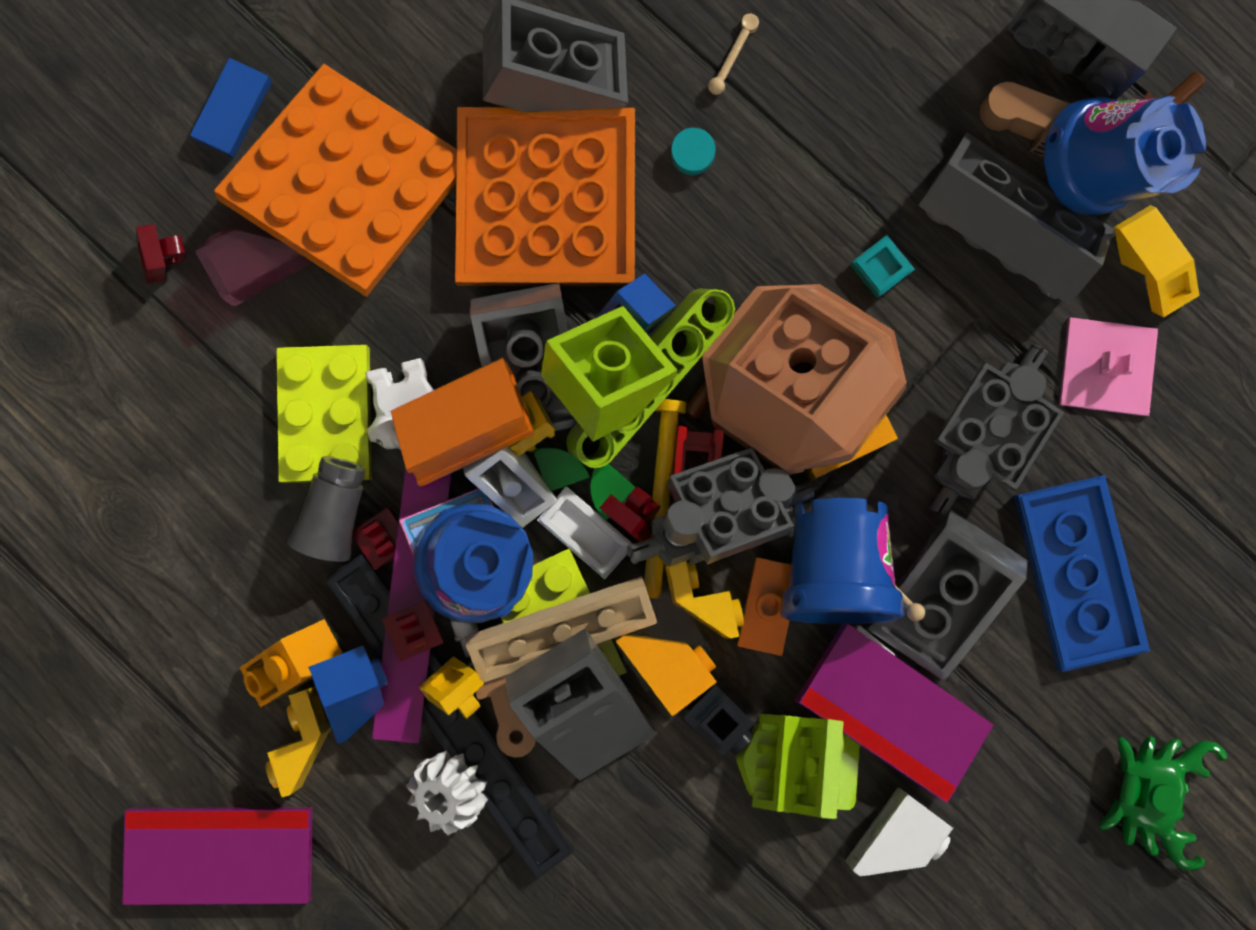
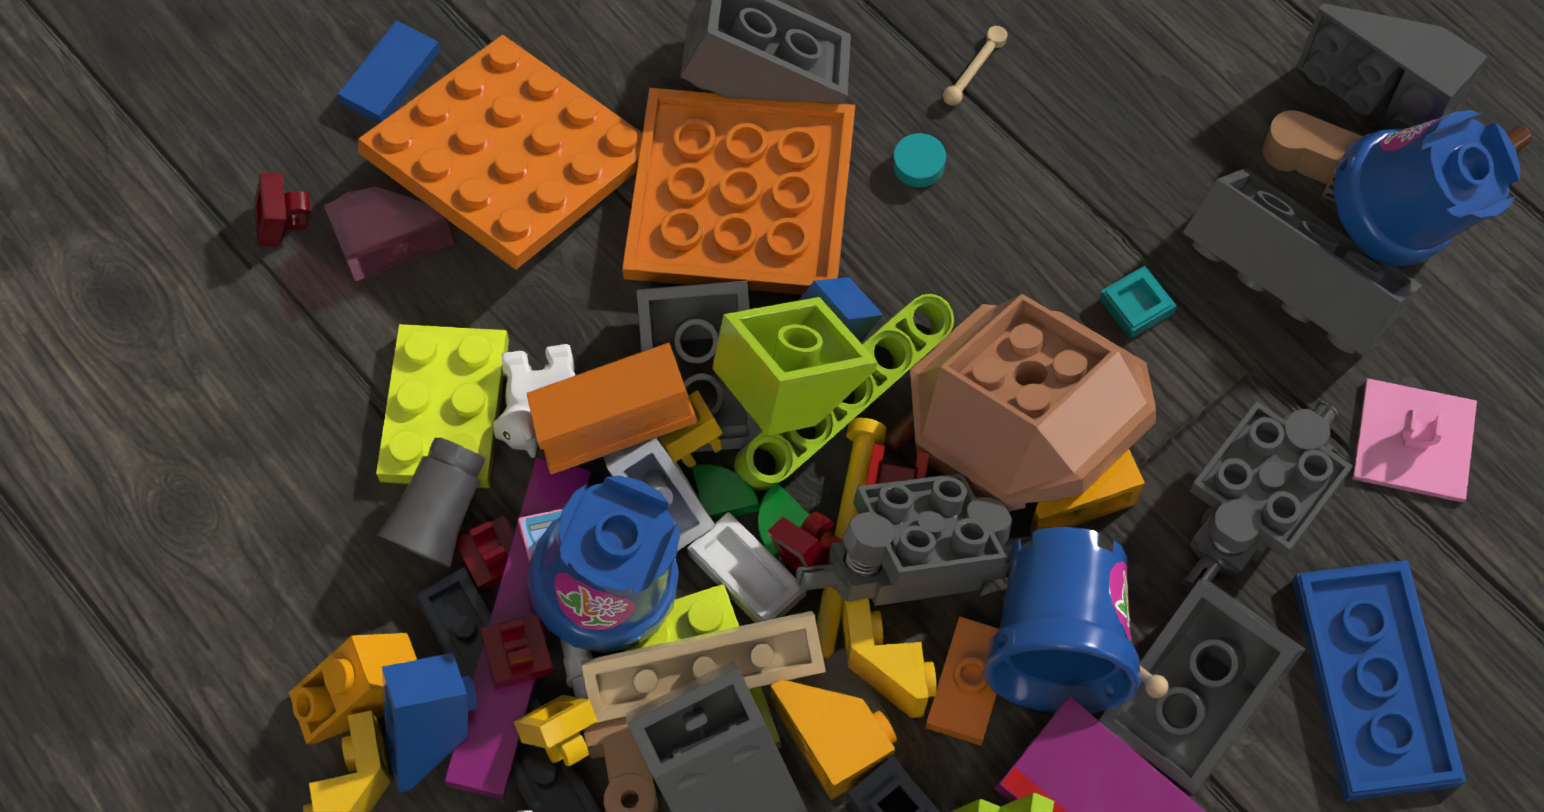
camera: 10 degrees right, 20 degrees down
yellow slope [1114,205,1200,318] -> none

